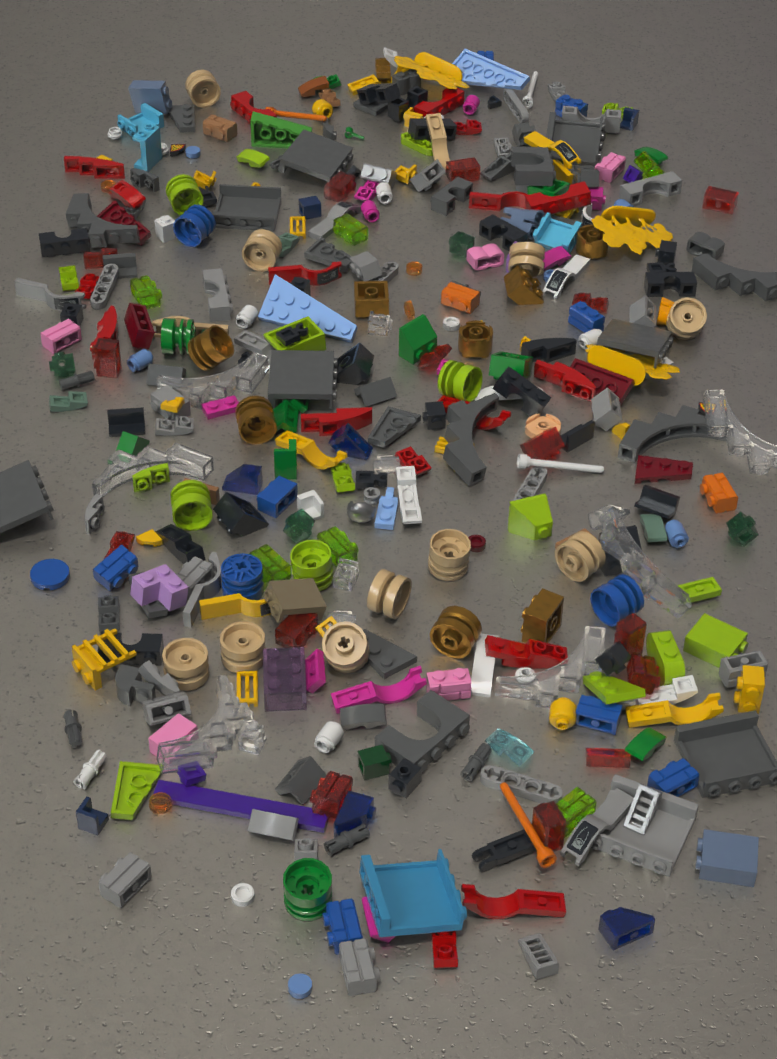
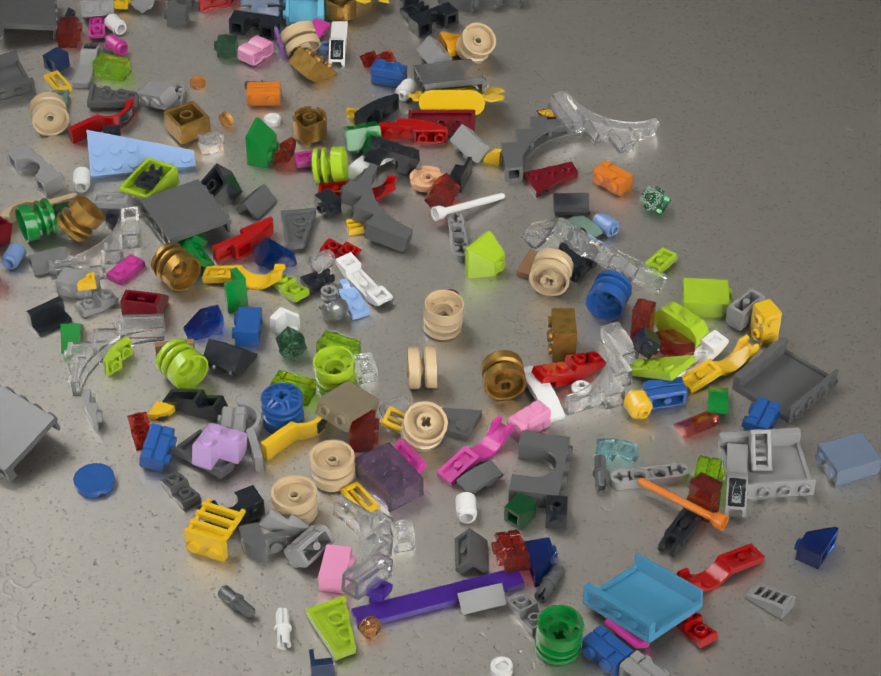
camera: 30 degrees left, 0 degrees up
none -> dark red slope [120,289,169,323]

